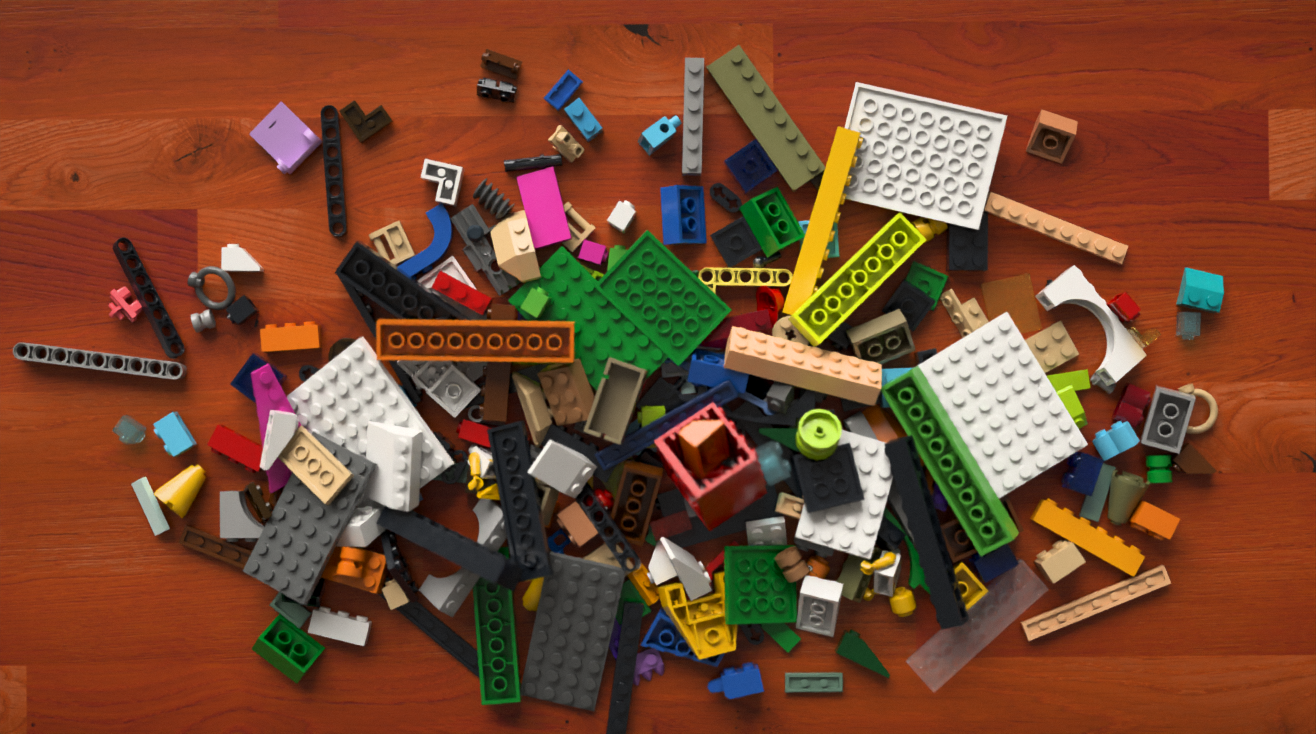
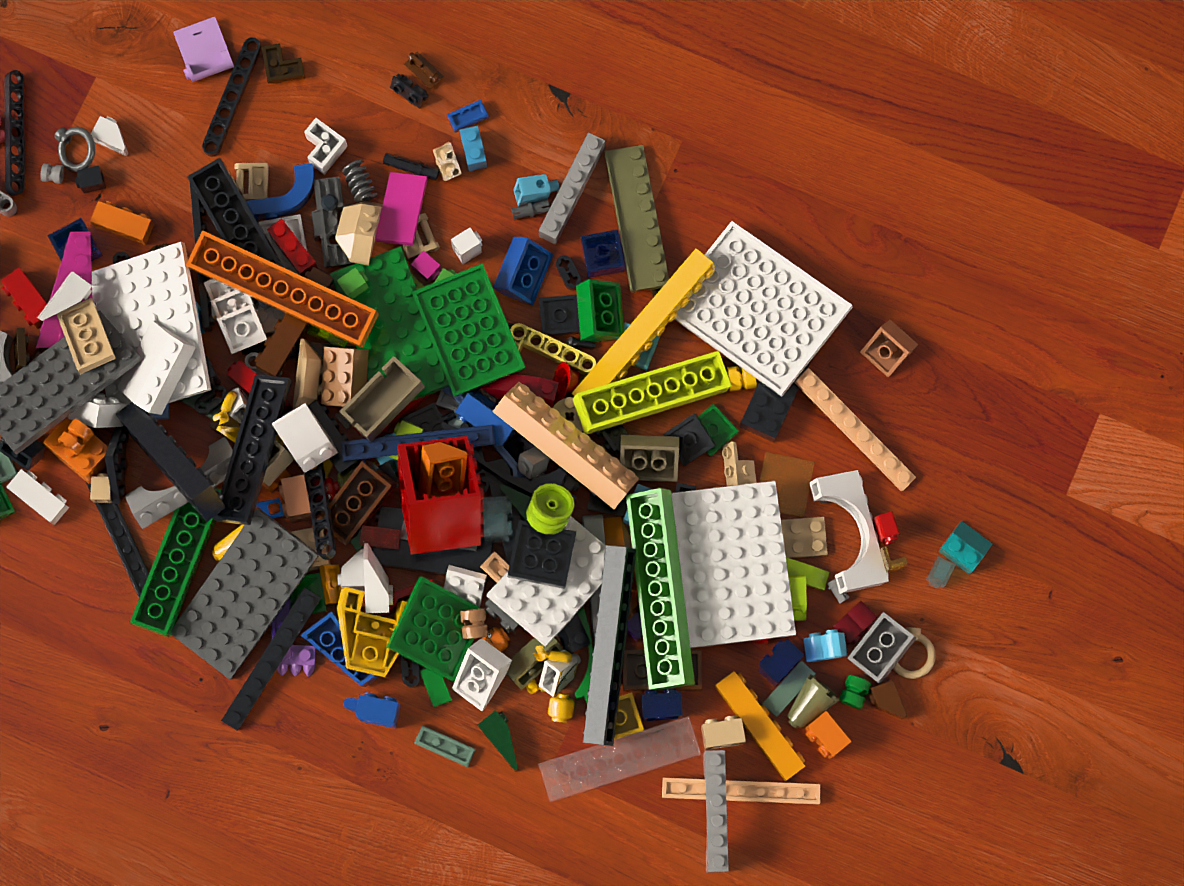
camera: 25 degrees right, 10 degrees down
none -> dark grey pin [511,200,550,220]
none -> light grey arch [703,750,729,873]

